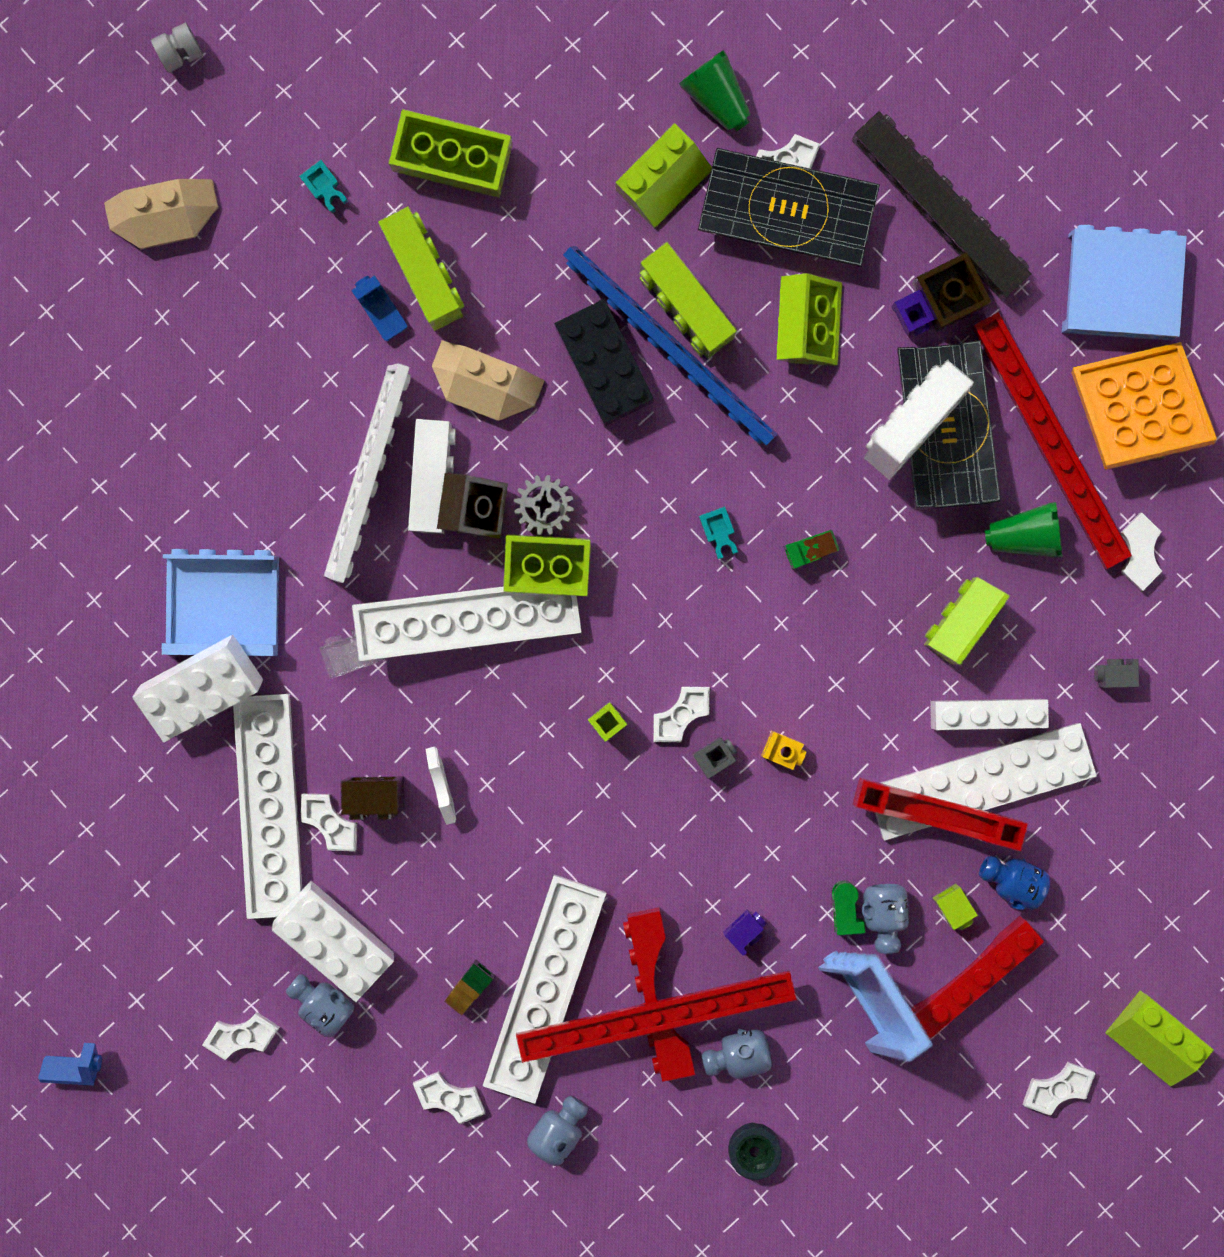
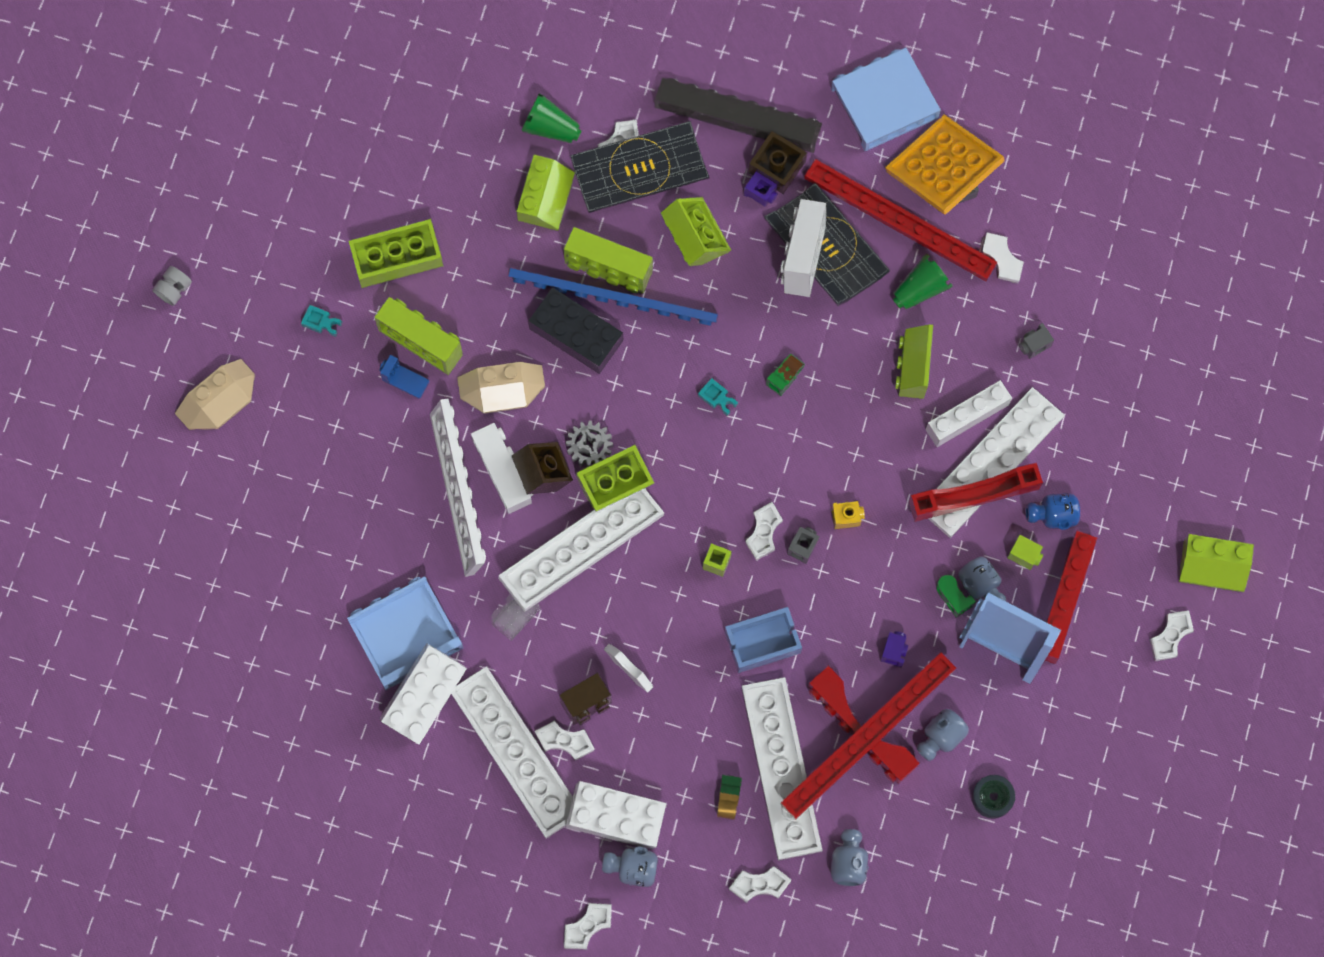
camera: 30 degrees left, 15 degrees down
none -> medium blue piece [725,607,802,673]

